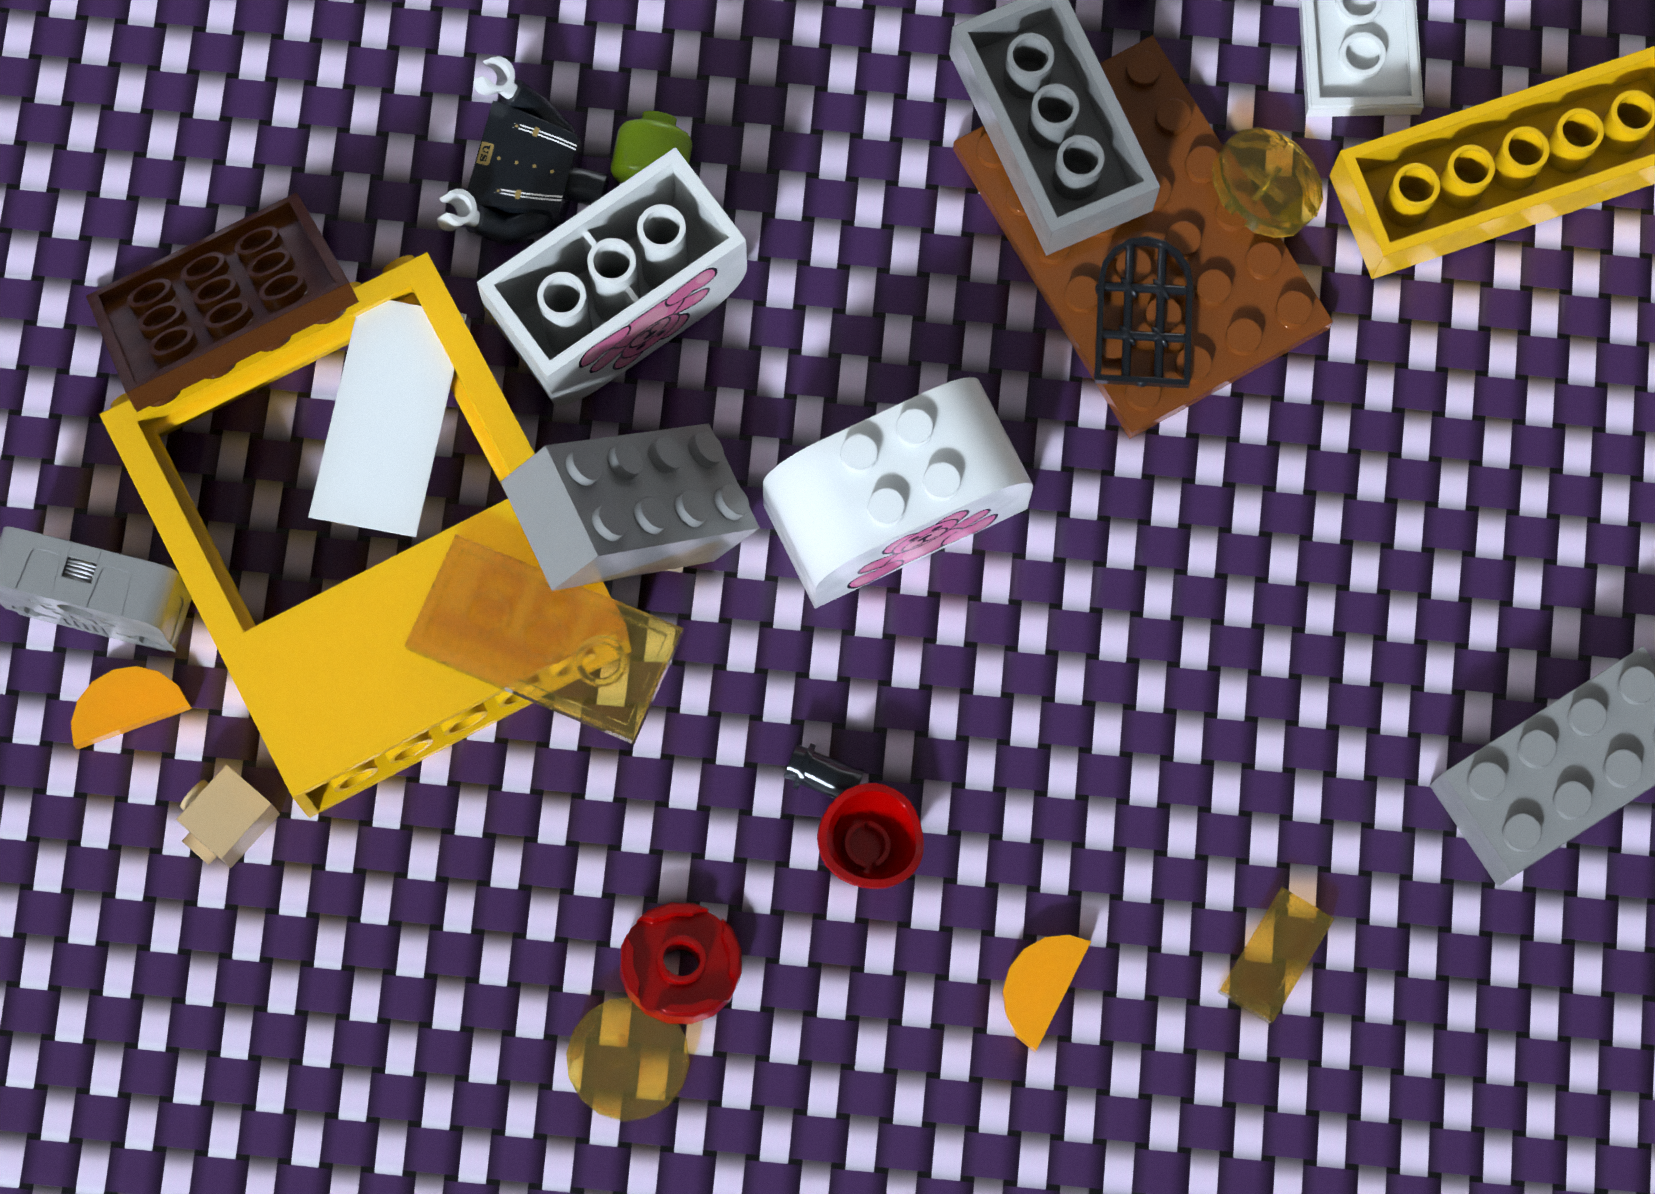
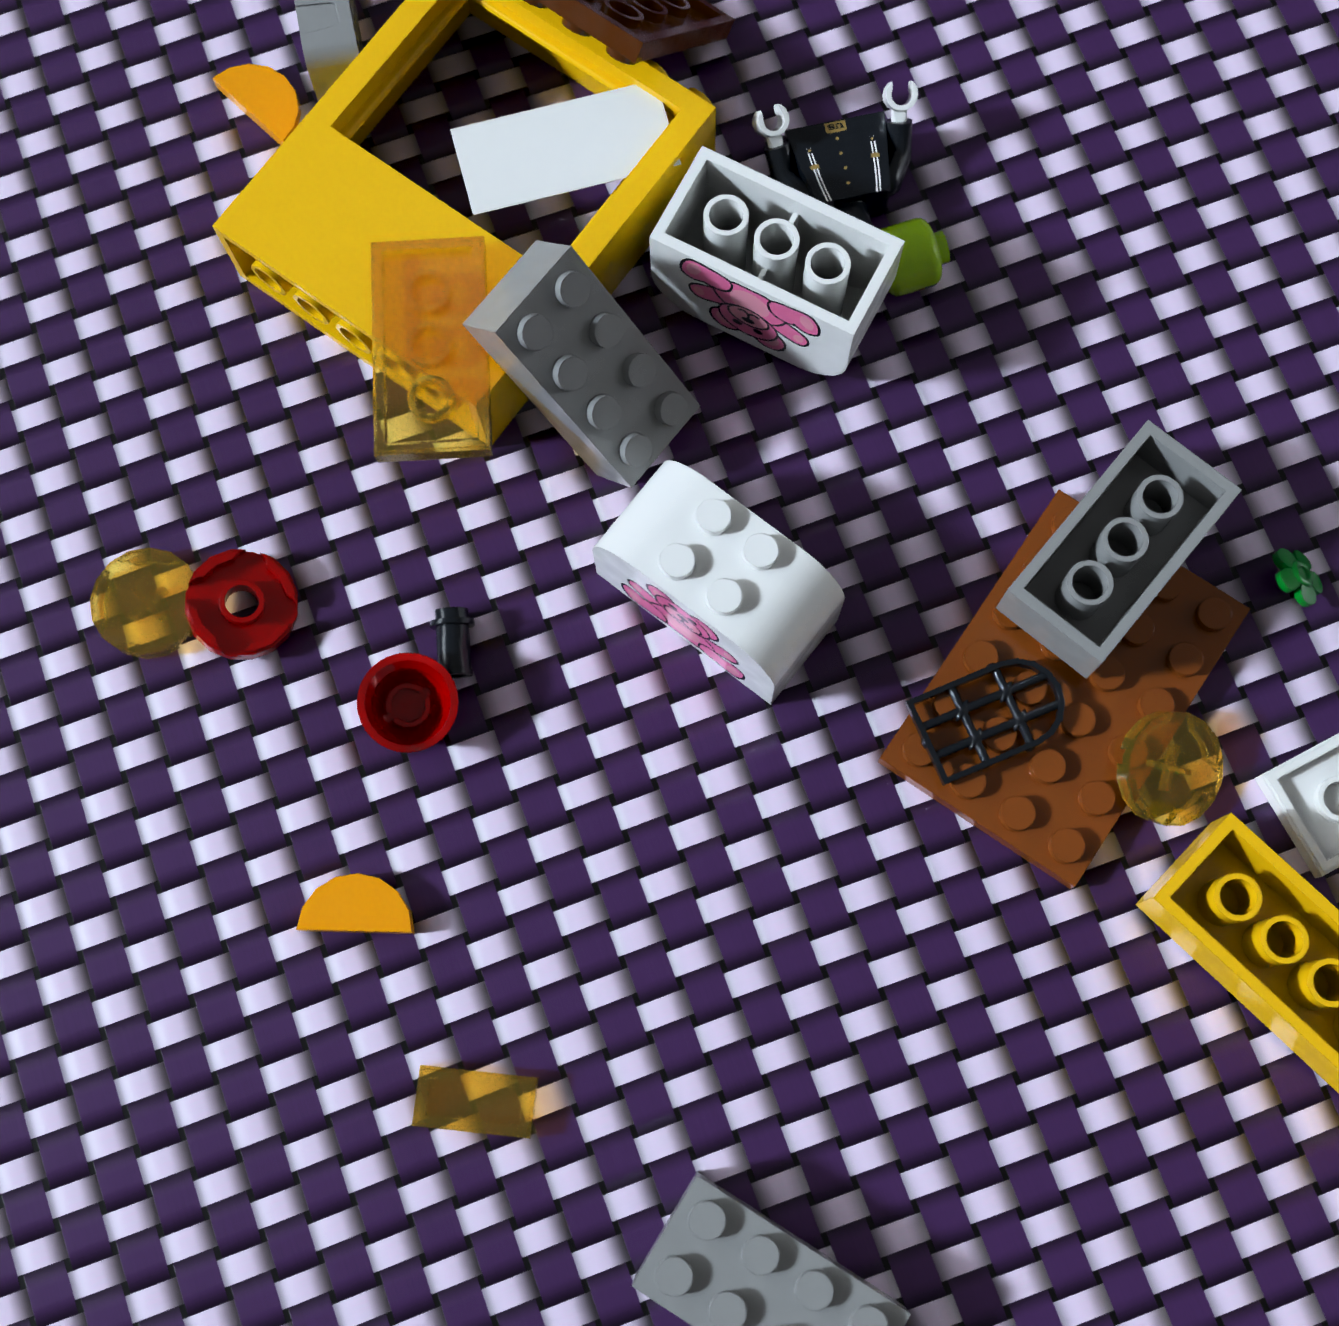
camera: 70 degrees right, 0 degrees up
tan brick [176,764,280,868] -> none

